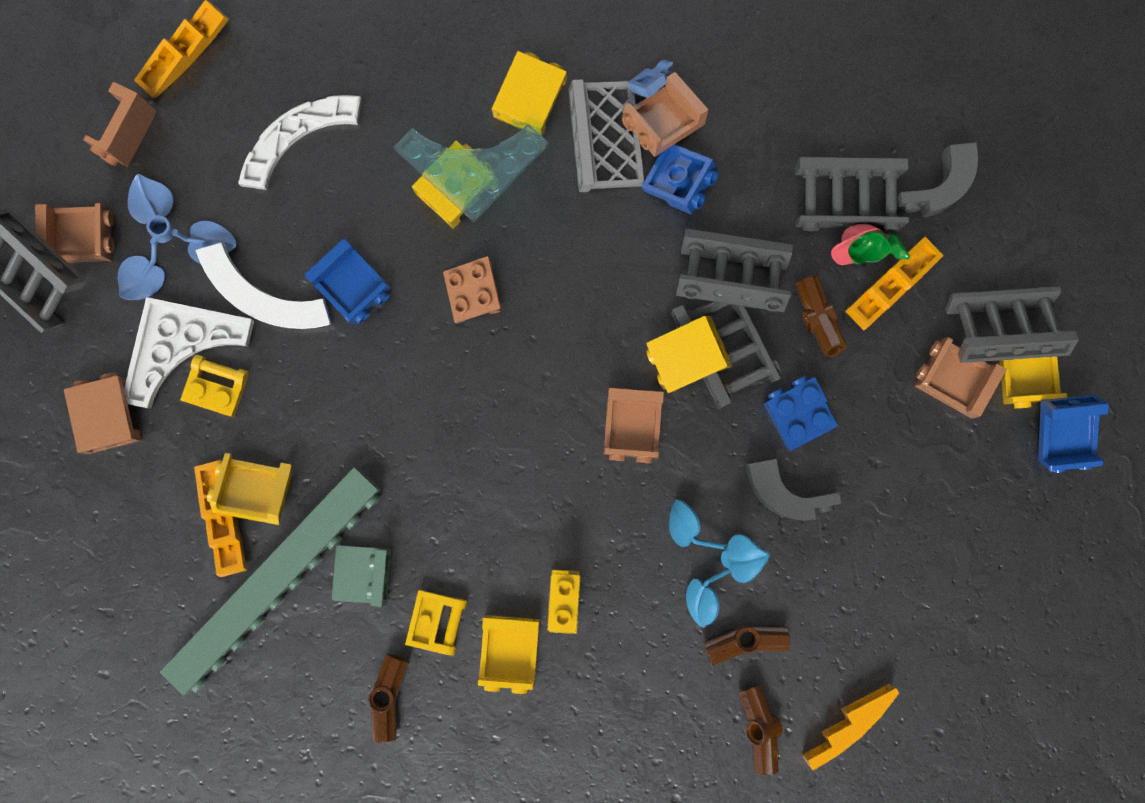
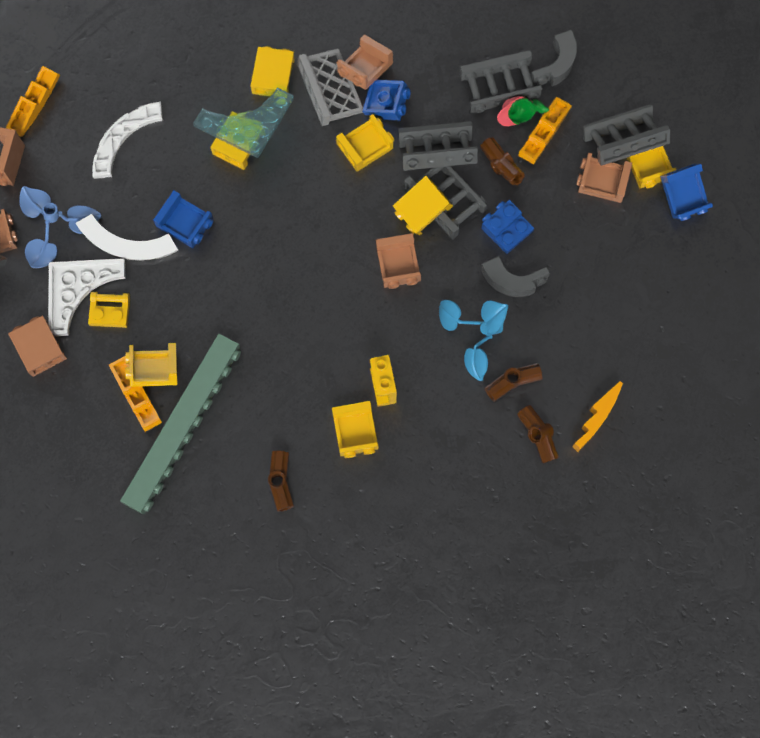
camera: 15 degrees left, 10 degrees down
sand green bracket [332,545,392,607] -> none
yellow plate [405,590,467,656] -> none
nougat hinge [443,256,502,323] -> none
medium blue plate [628,59,673,98] -> none
none -> yellow panel [336,114,394,171]

